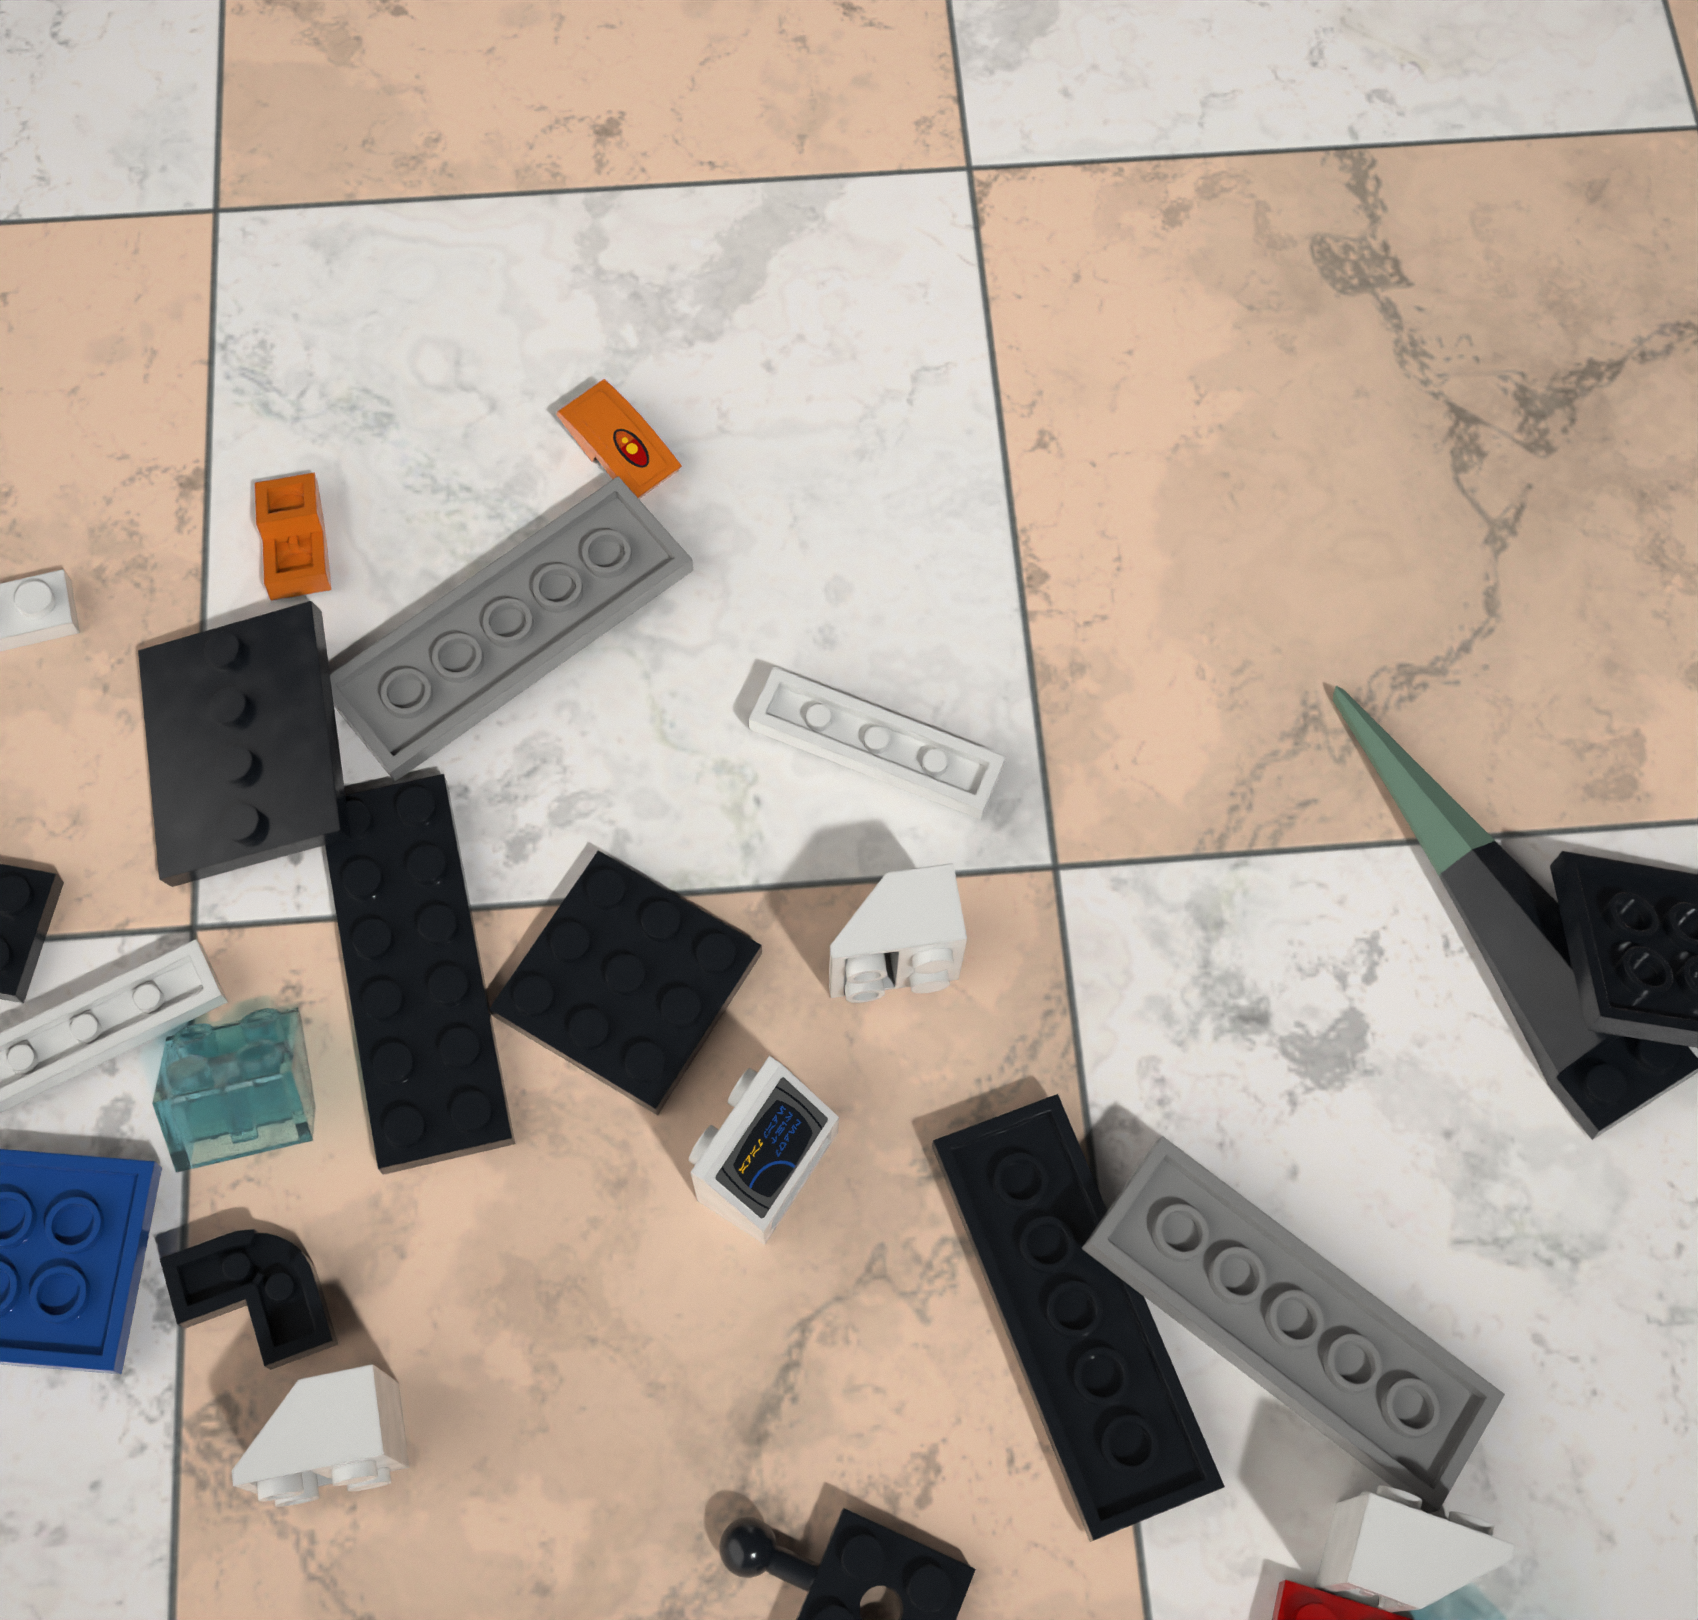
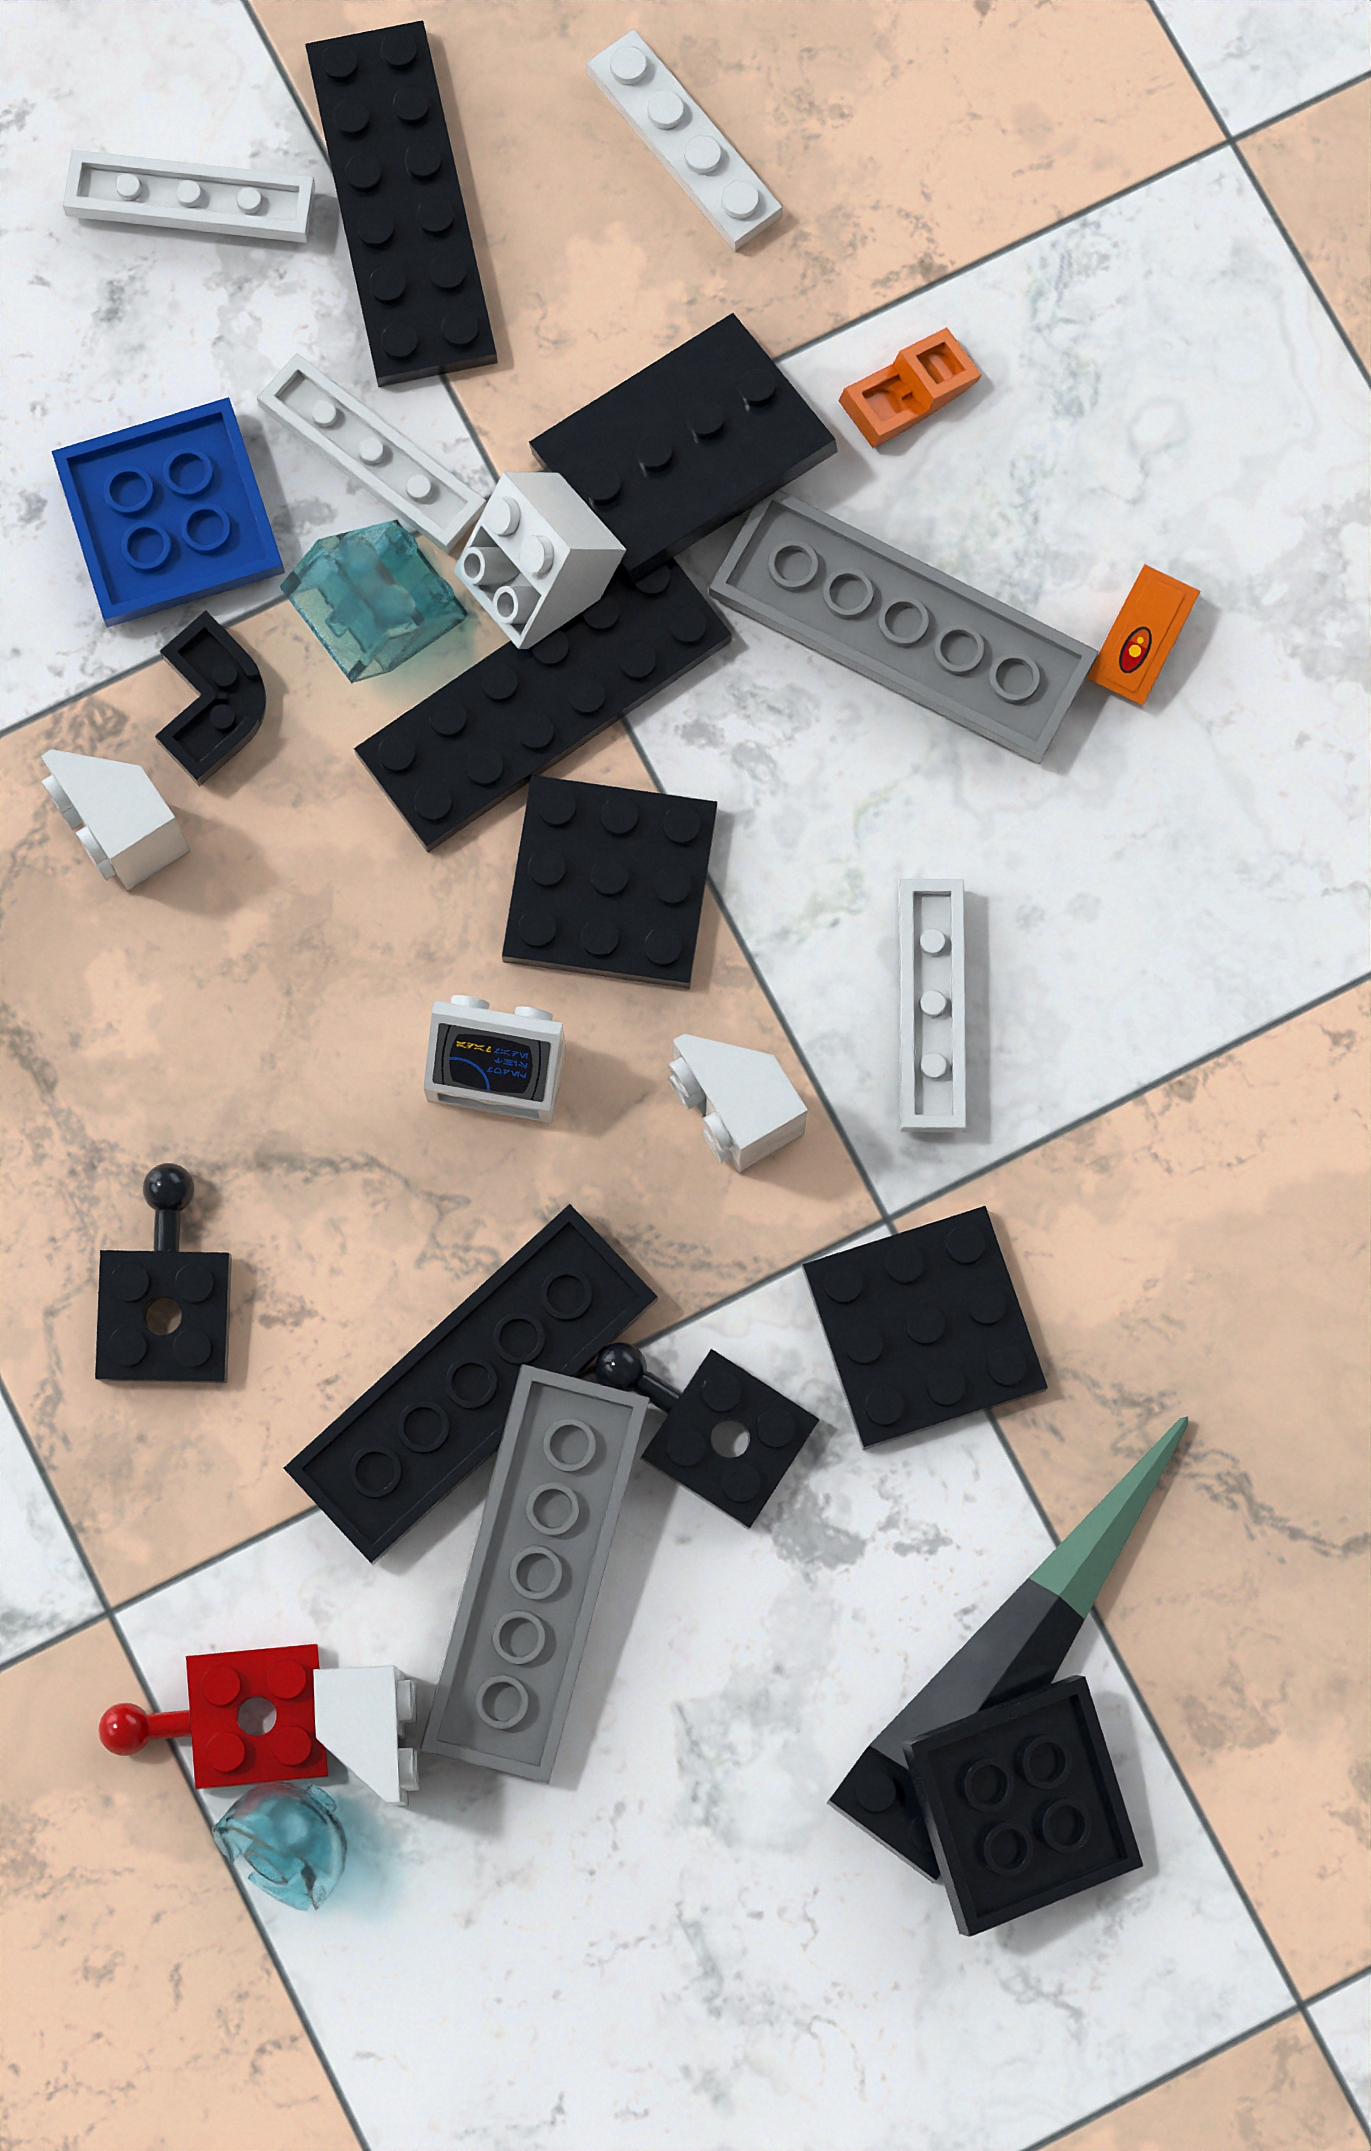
camera: 70 degrees right, 10 degrees up
none -> white slope [453,471,626,649]
none -> black plate [595,1342,820,1530]
none -> black plate [802,1206,1048,1450]

